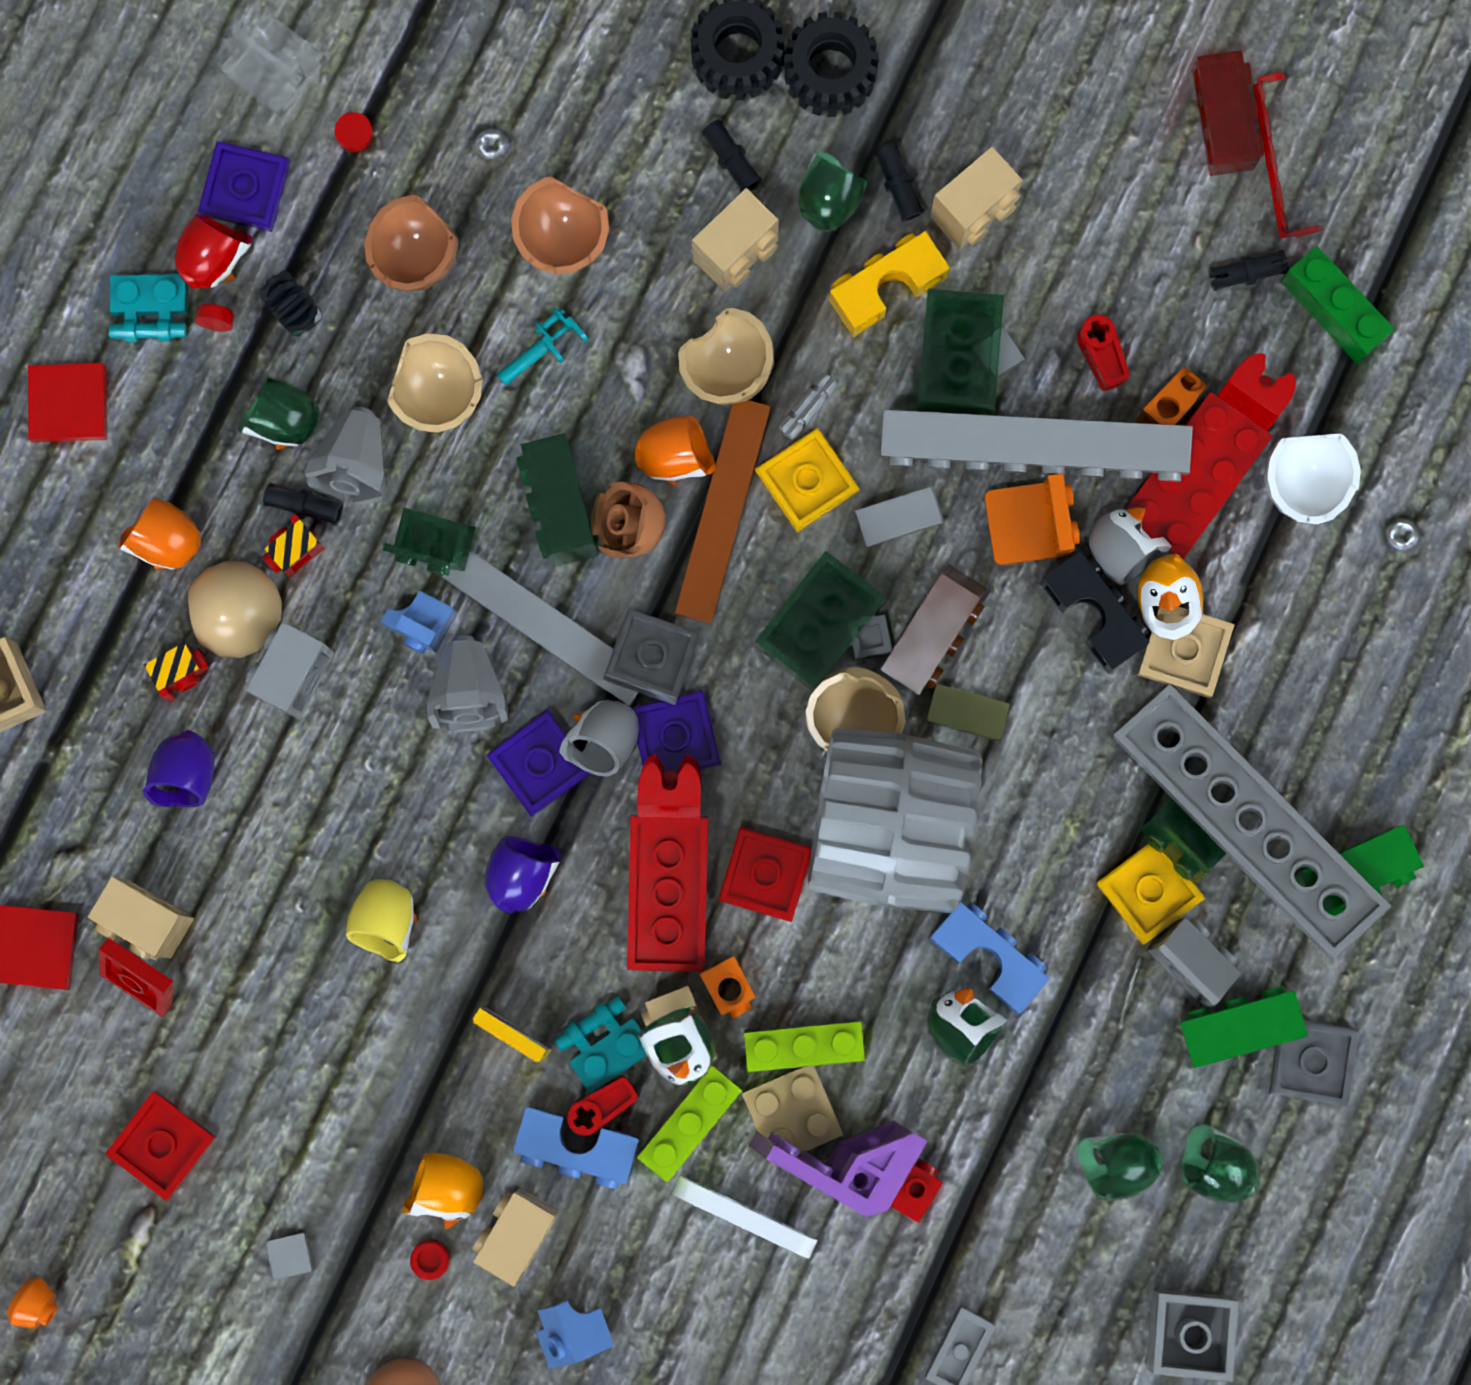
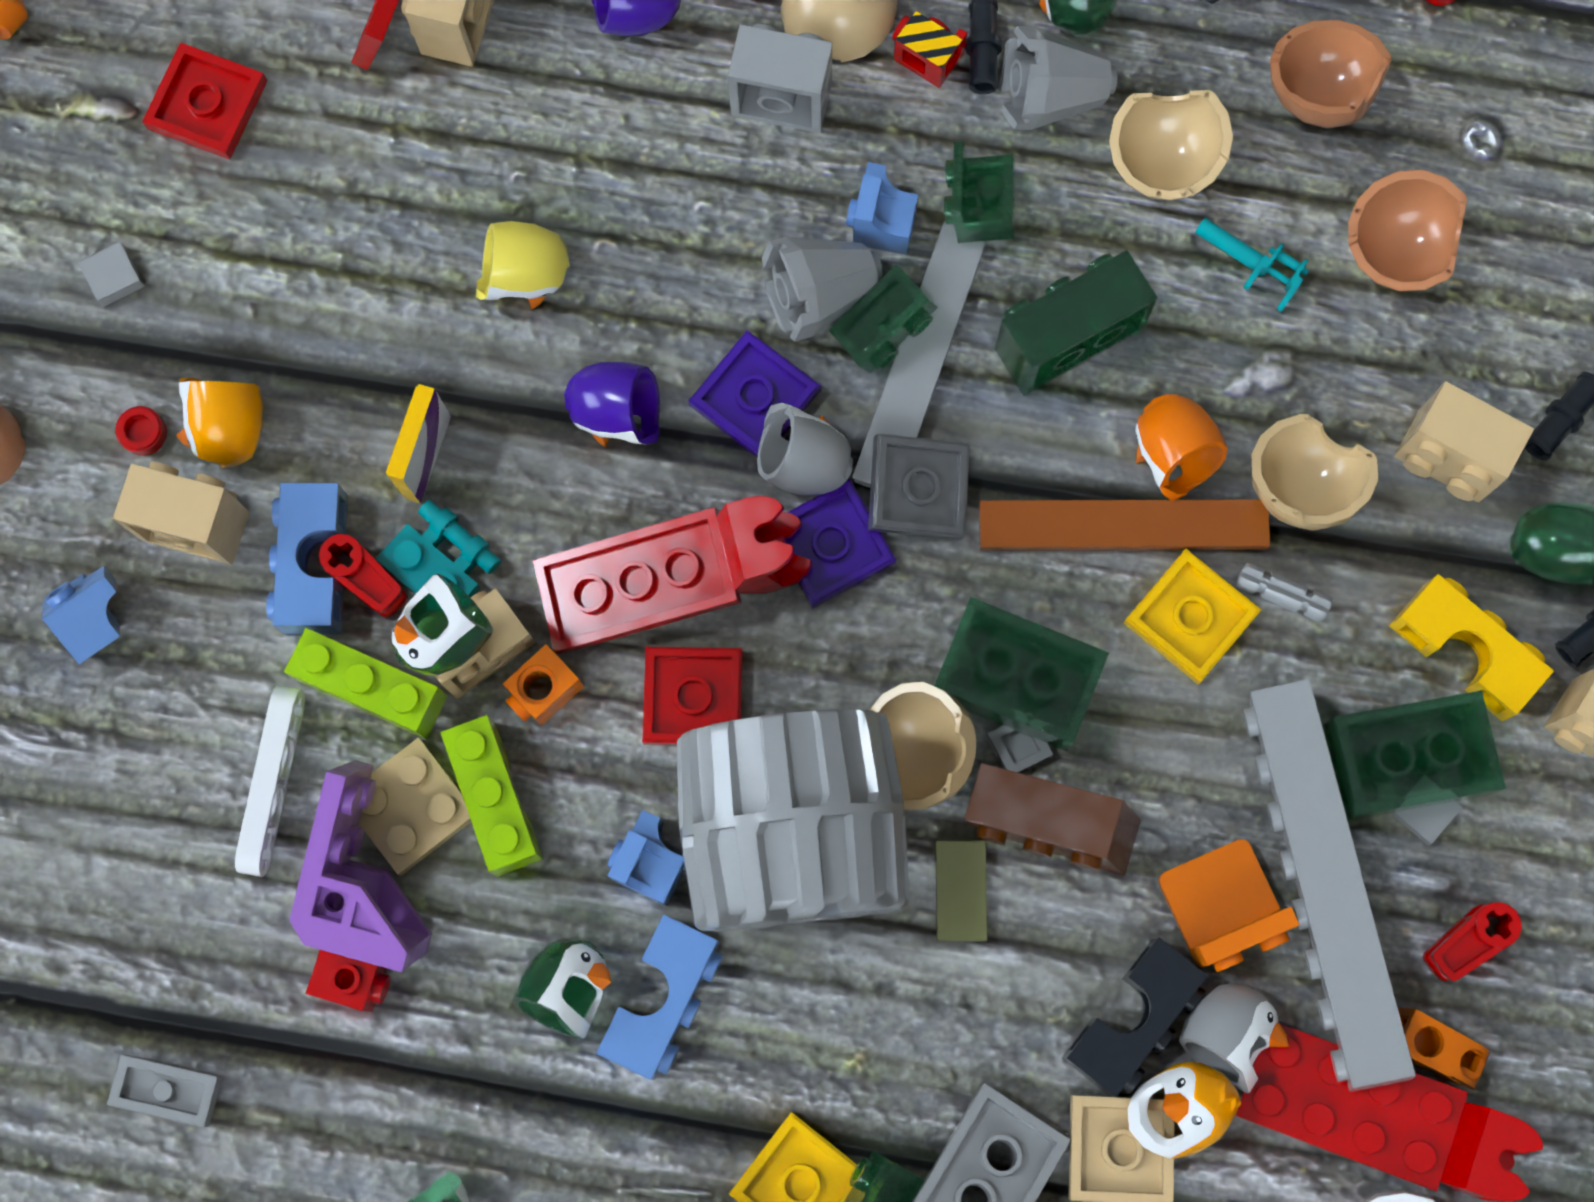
camera: 75 degrees right, 5 degrees down
nougat cylinder [591,482,666,558] -> none
light grey slope [855,487,944,547] -> none
none -> medium blue brick [607,810,685,906]
none -> clear green bracket [829,264,938,373]

